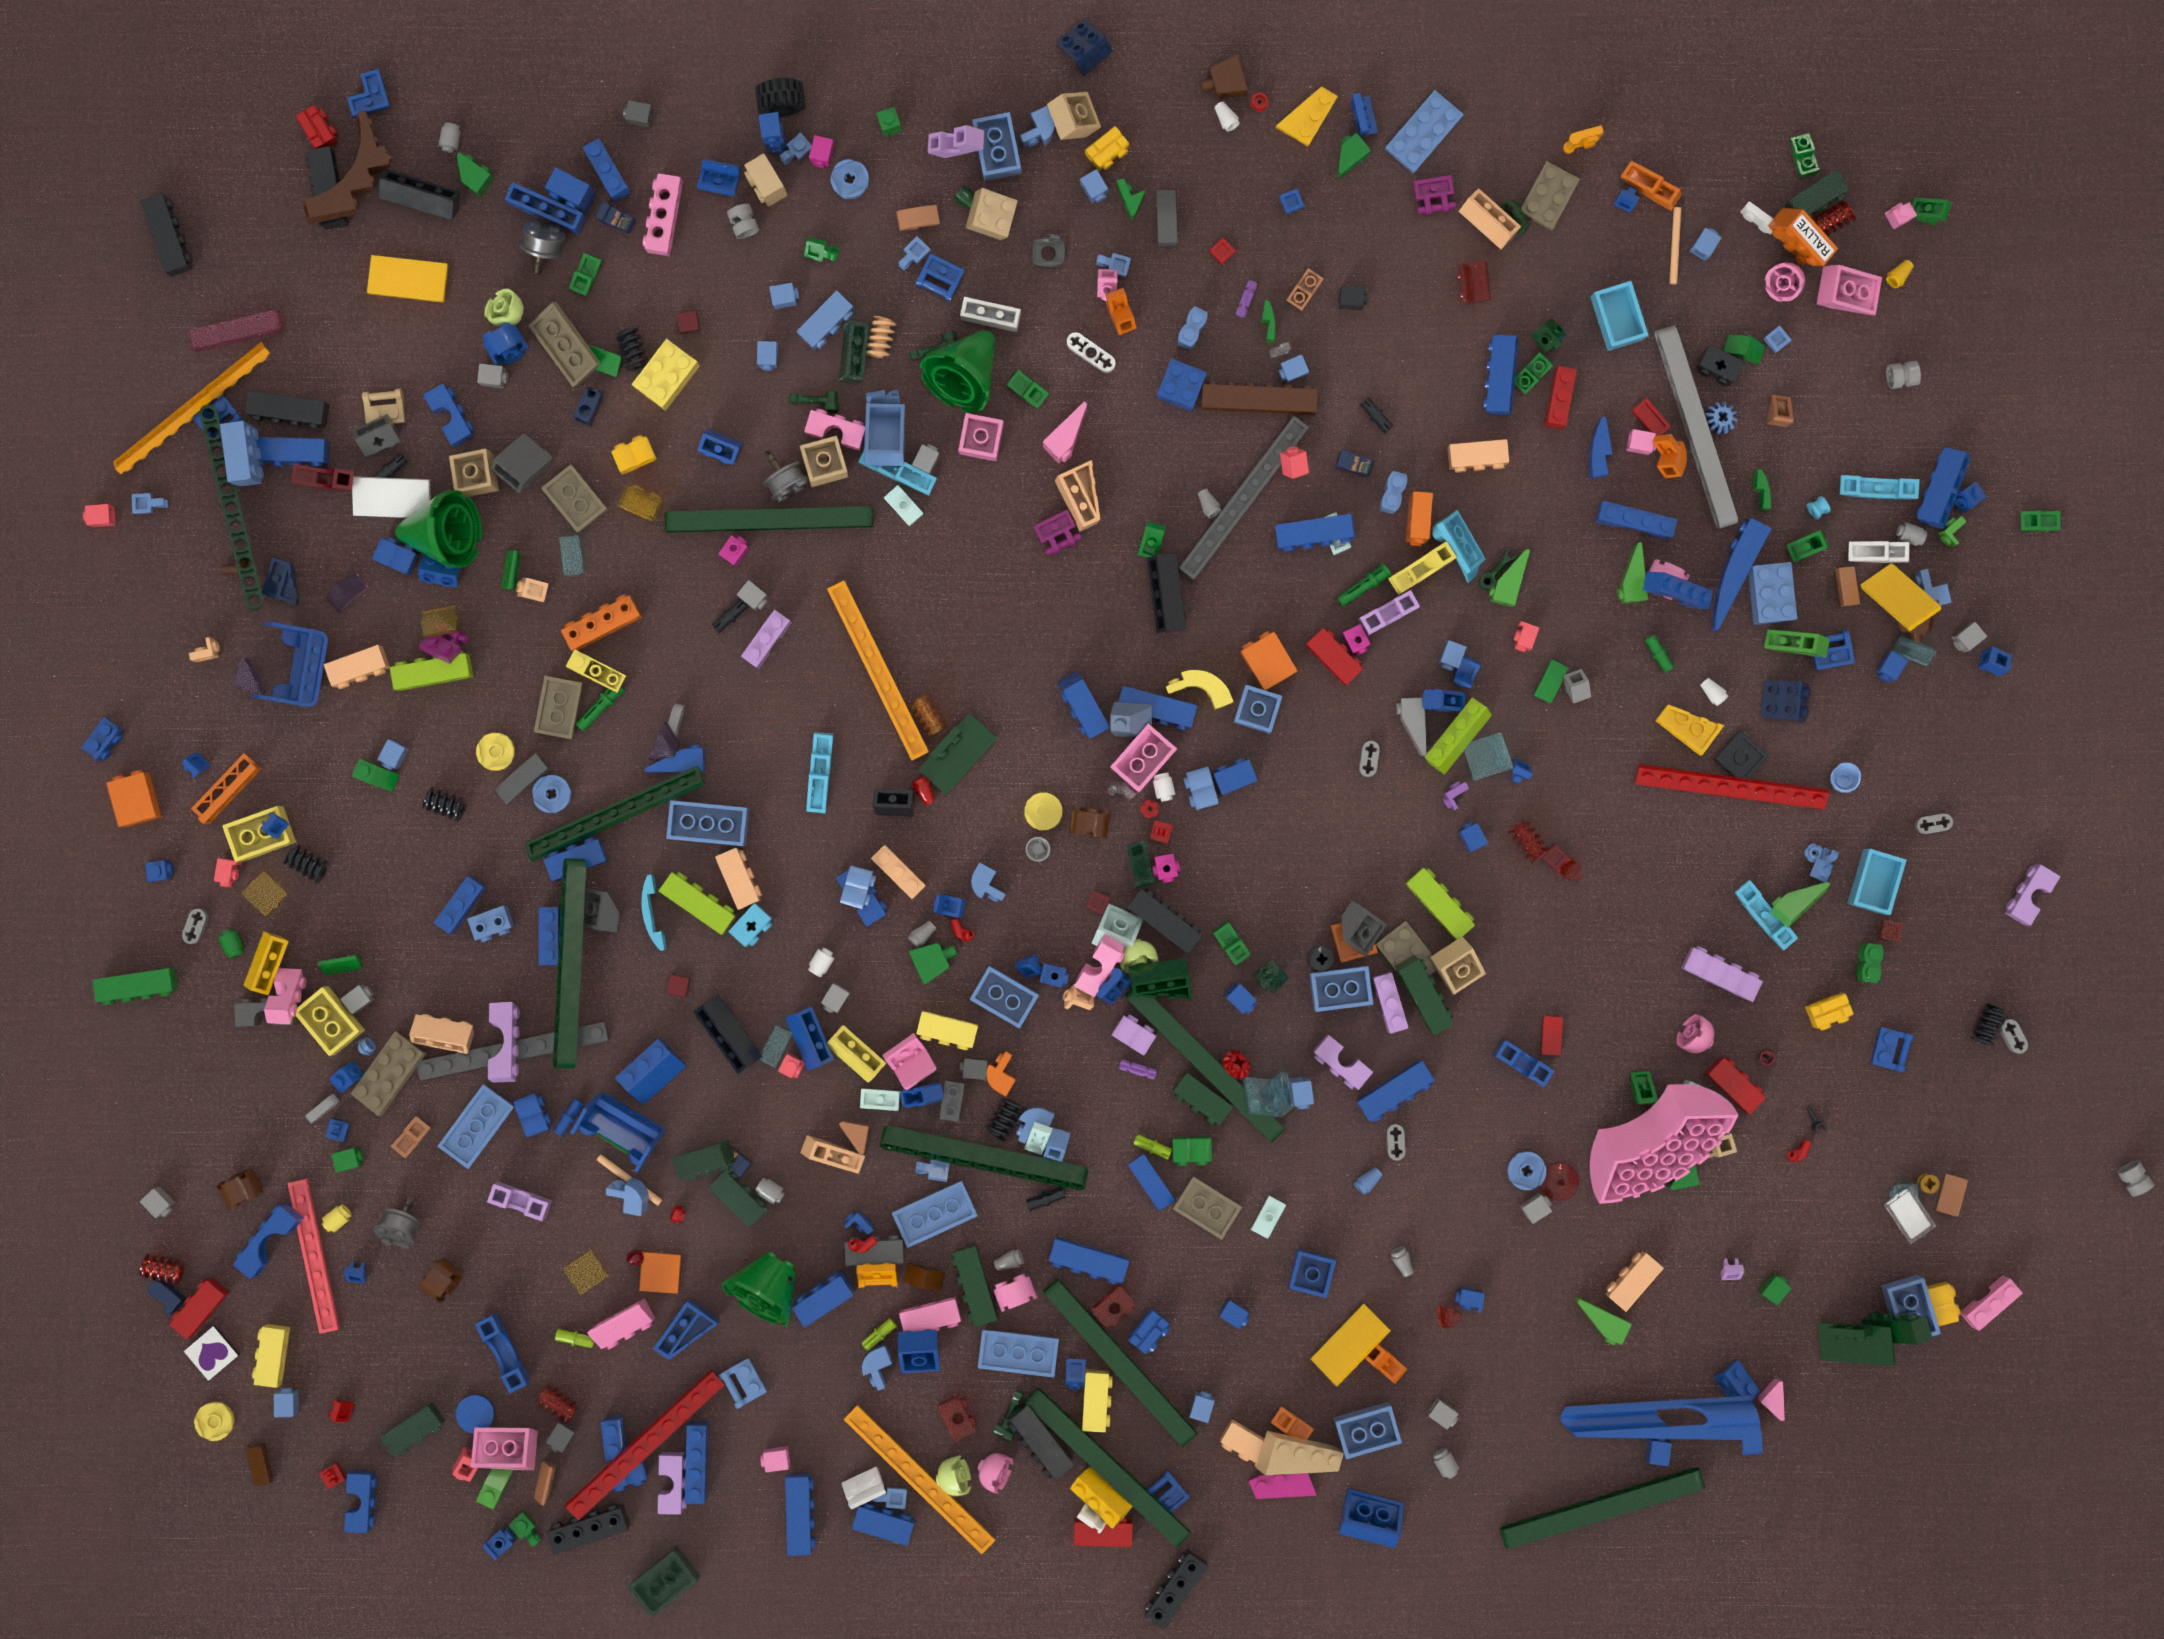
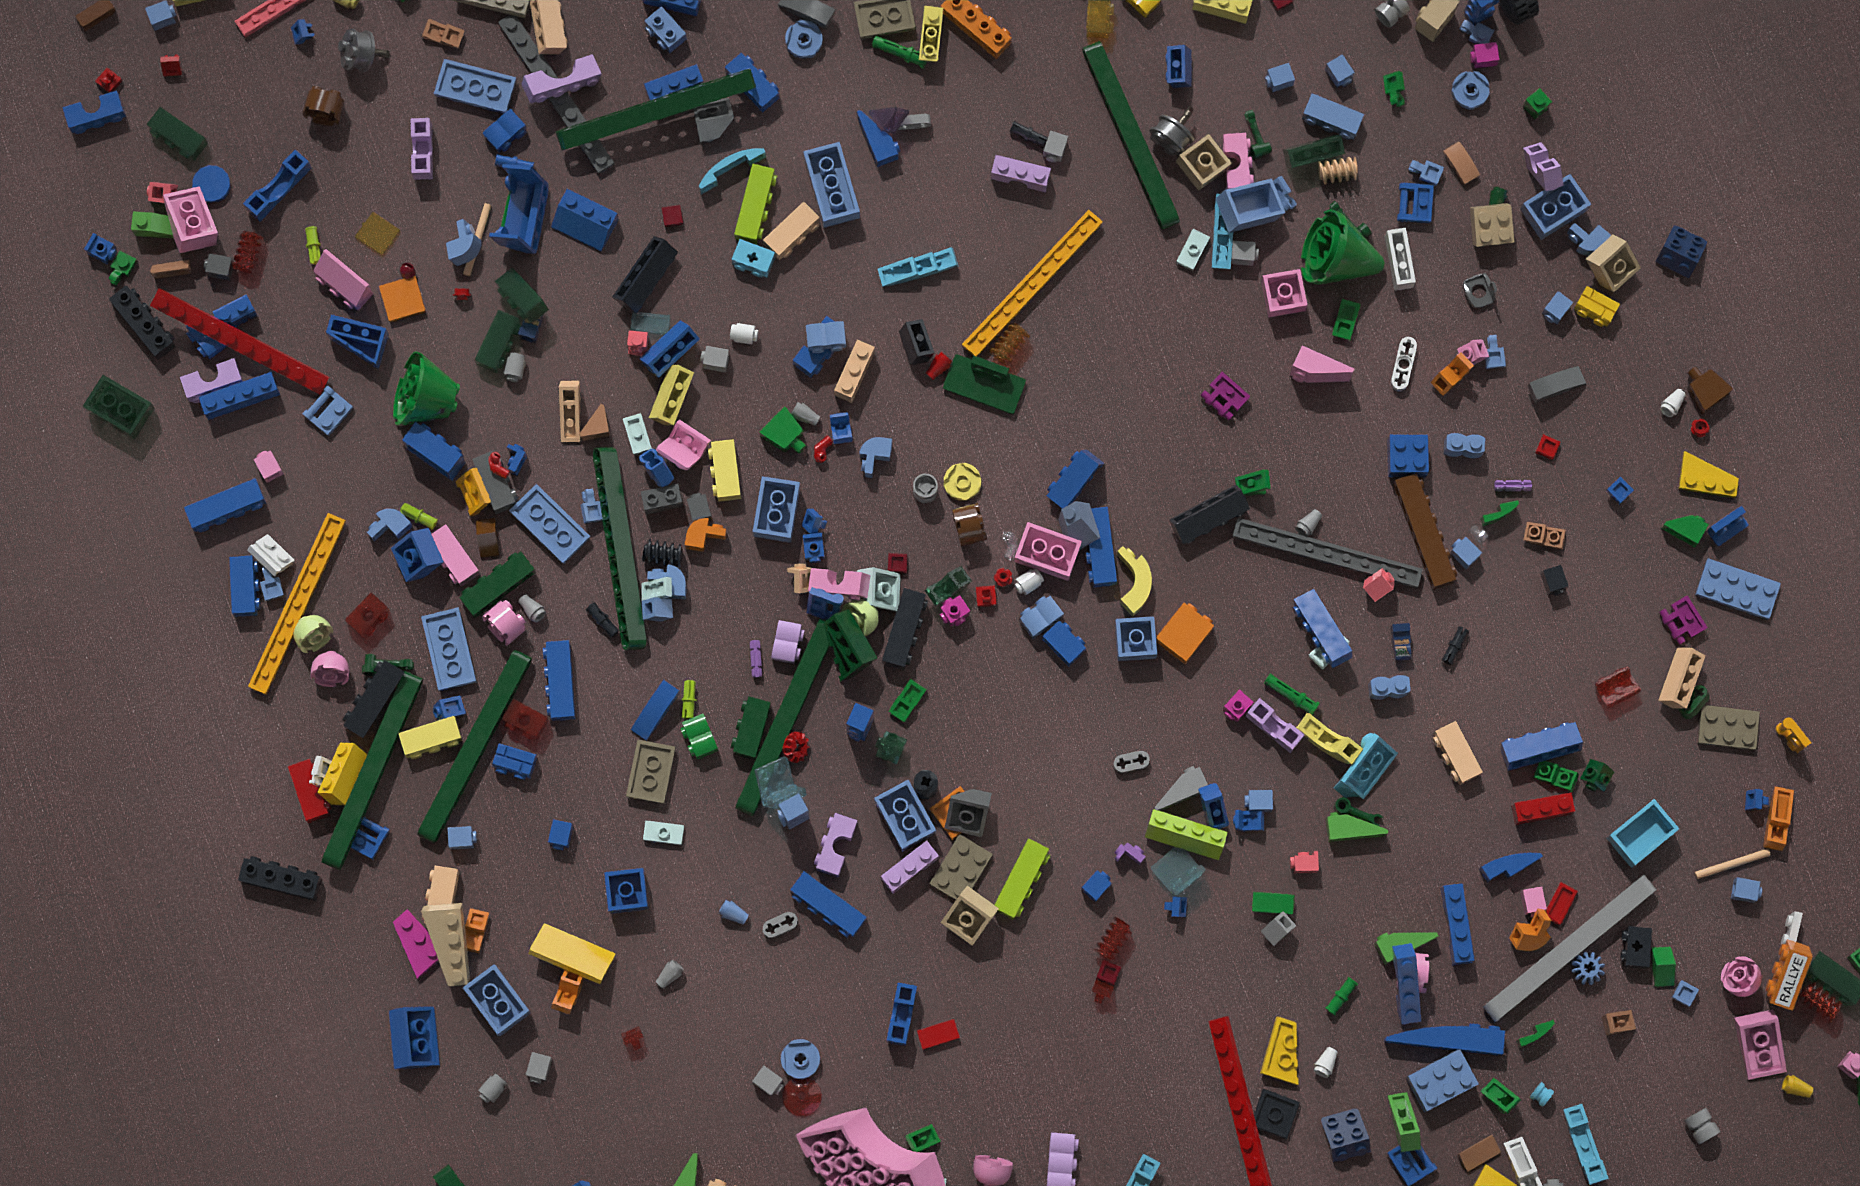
camera: 75 degrees right, 10 degrees down
dark green plate [525,766,705,862] -> none
dark pink brick [719,535,749,567] -> none
light nougat wedge [1055,460,1100,532] -> none
green slope [1116,178,1145,221] -> none
red brick [1305,628,1363,686] -> none
dark green brick [1395,955,1454,1036] -> none
orange brick [1406,492,1433,546] -> none
blue brick [1454,1287,1485,1313] -> none

